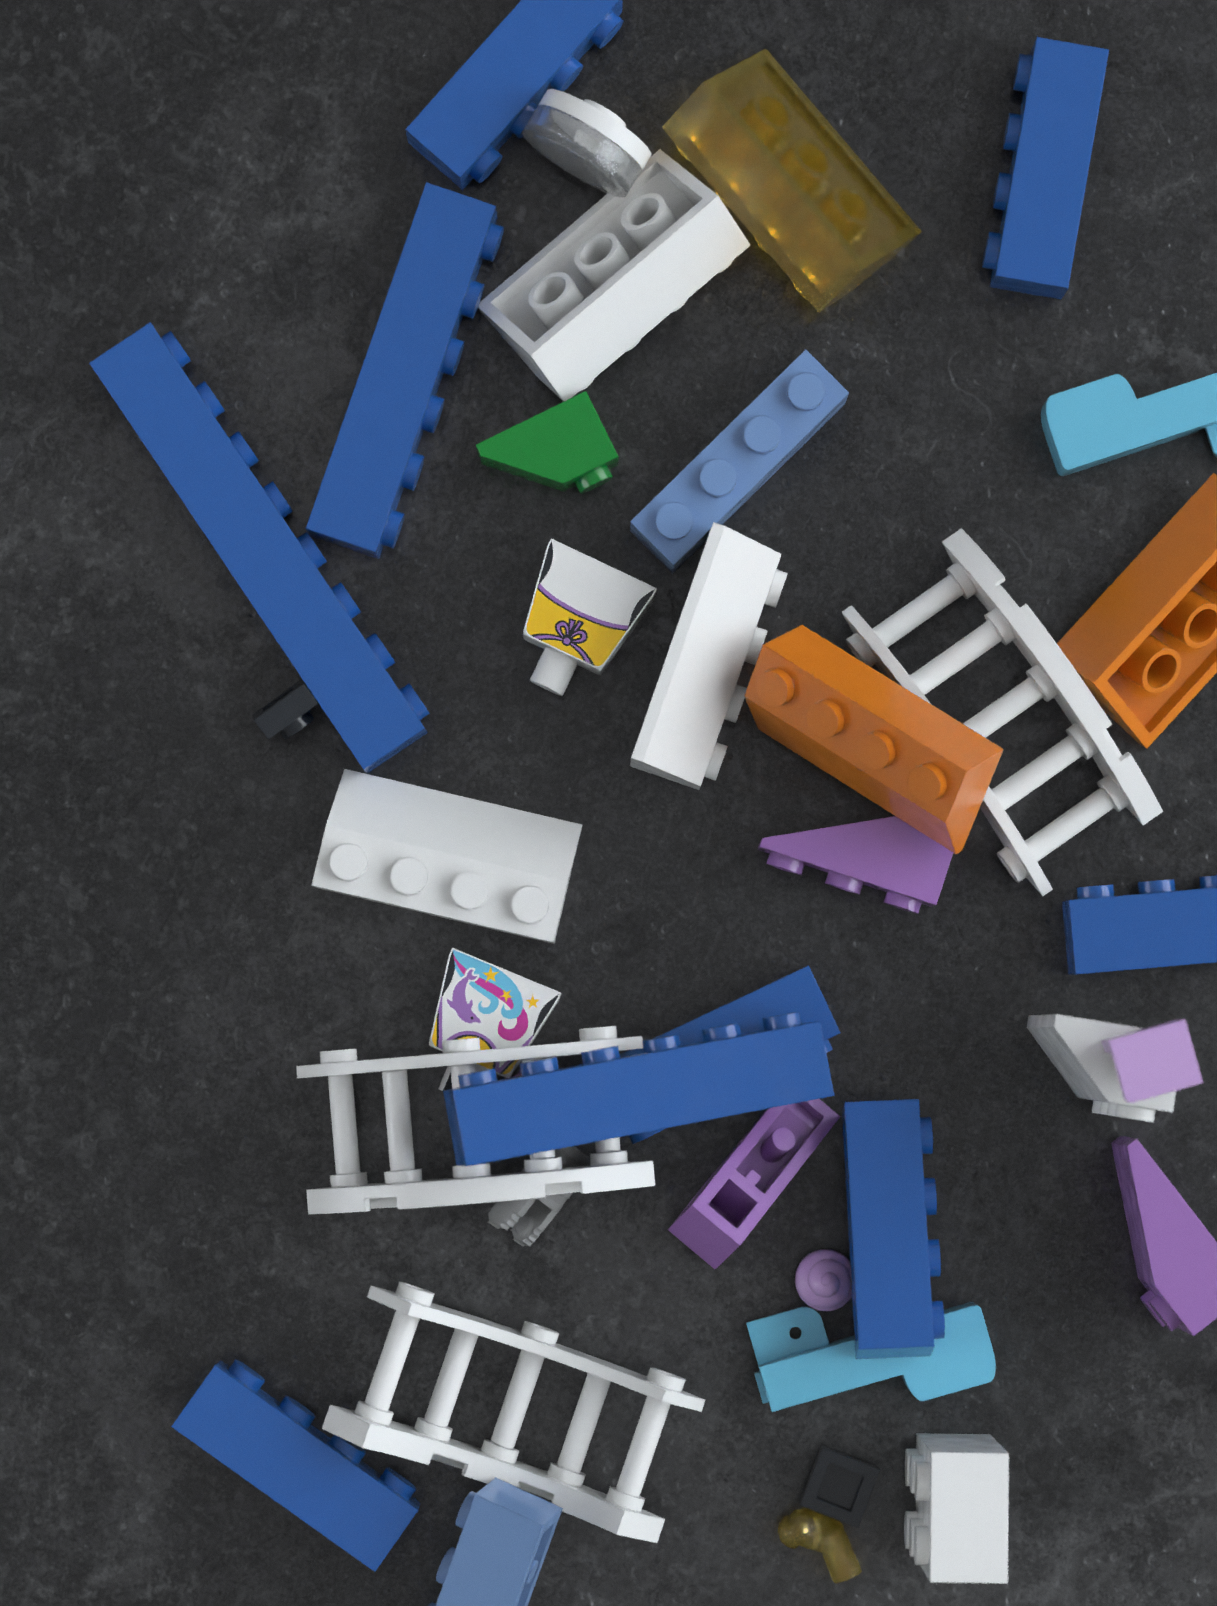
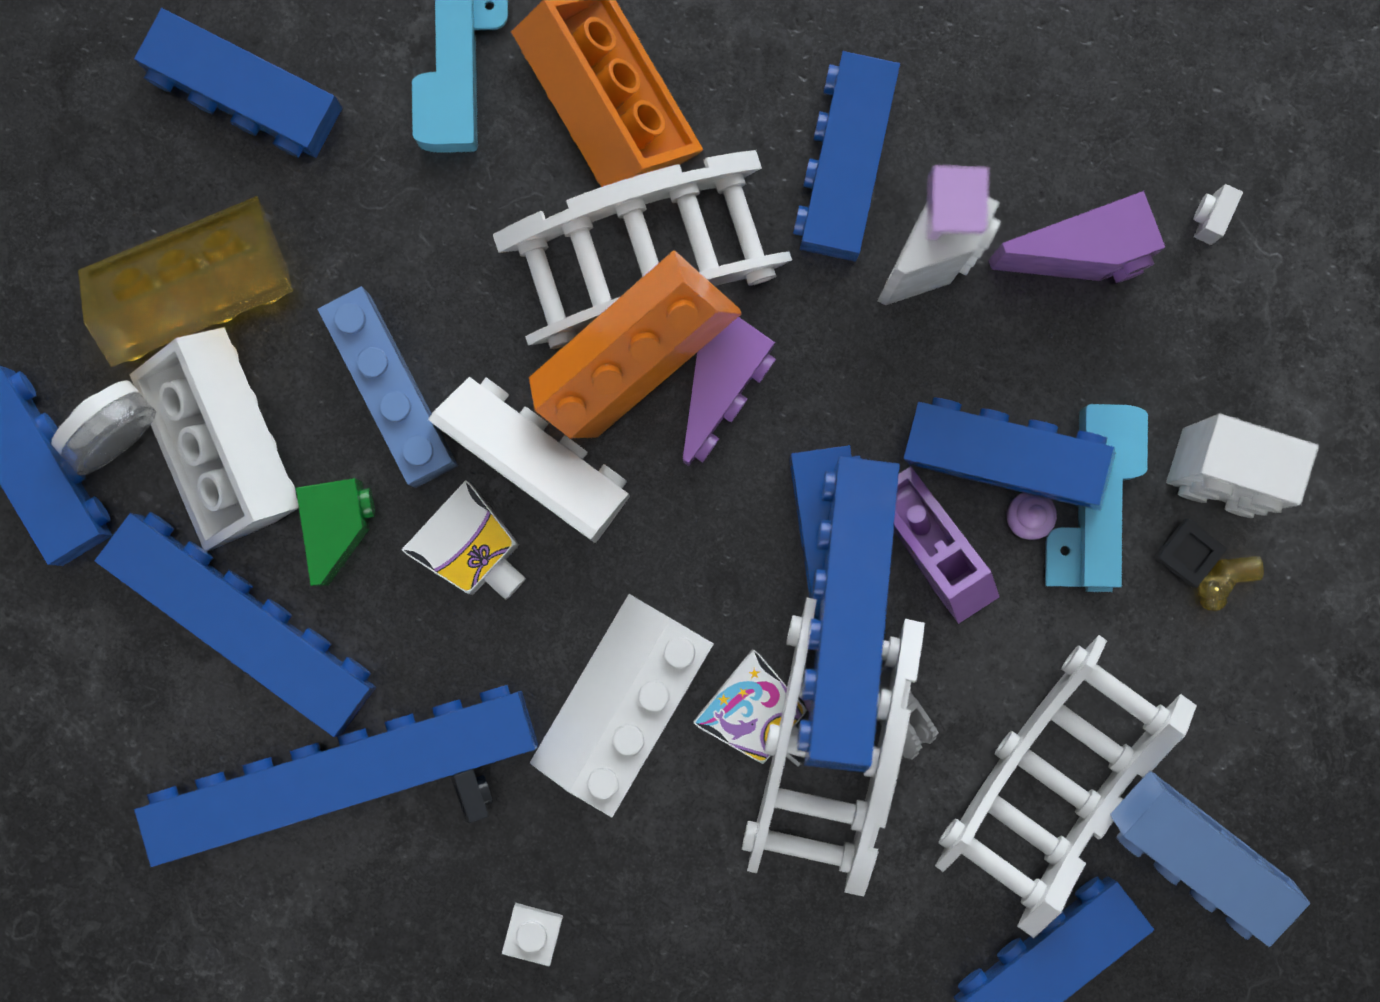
camera: 70 degrees left, 0 degrees up
none -> white plate [502,903,563,966]

